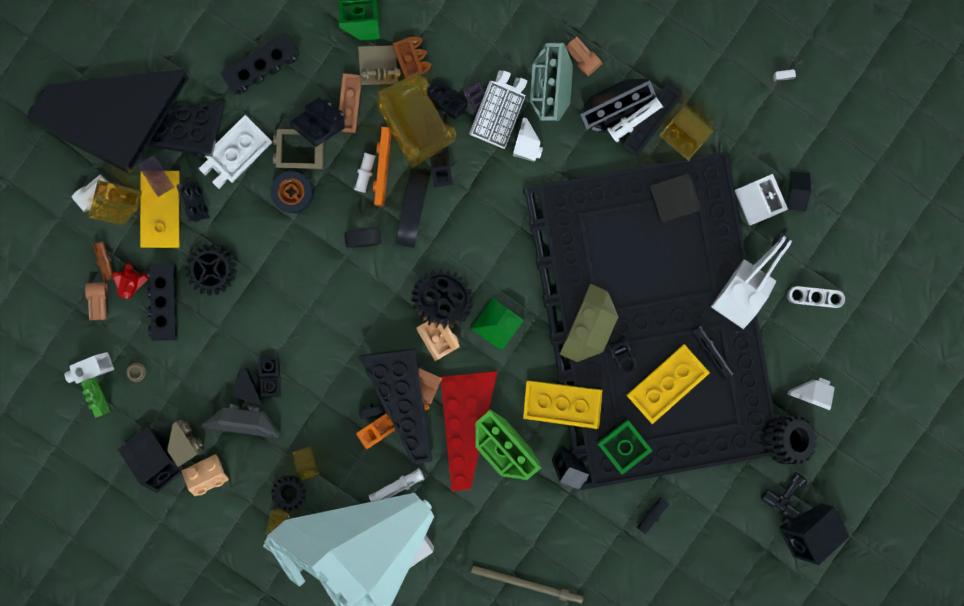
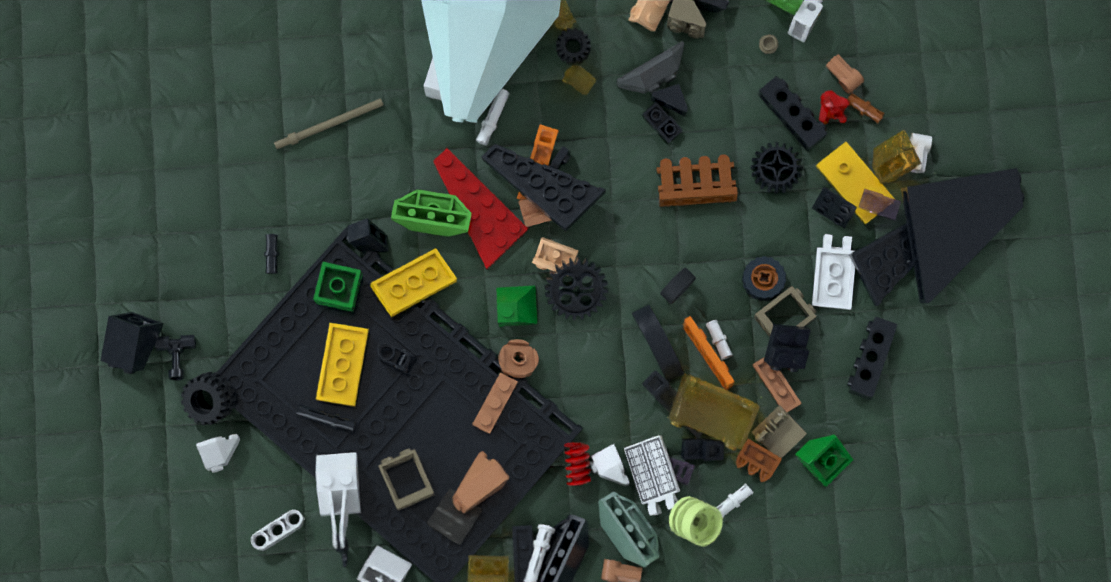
camera: 135 degrees right, 10 degrees down
olive wedge [560,284,618,362] -> none
none -> dark tan window [378,448,435,511]
none -> nougat slope [453,451,509,514]
none -> nougat plate [472,373,518,434]
none -> nougat plate [498,339,538,378]
none -> red piece [564,442,591,485]
none -> dark orange fence [656,154,737,207]
none -> yellowish green wheel [669,496,723,546]
none -> white pin [716,483,753,518]

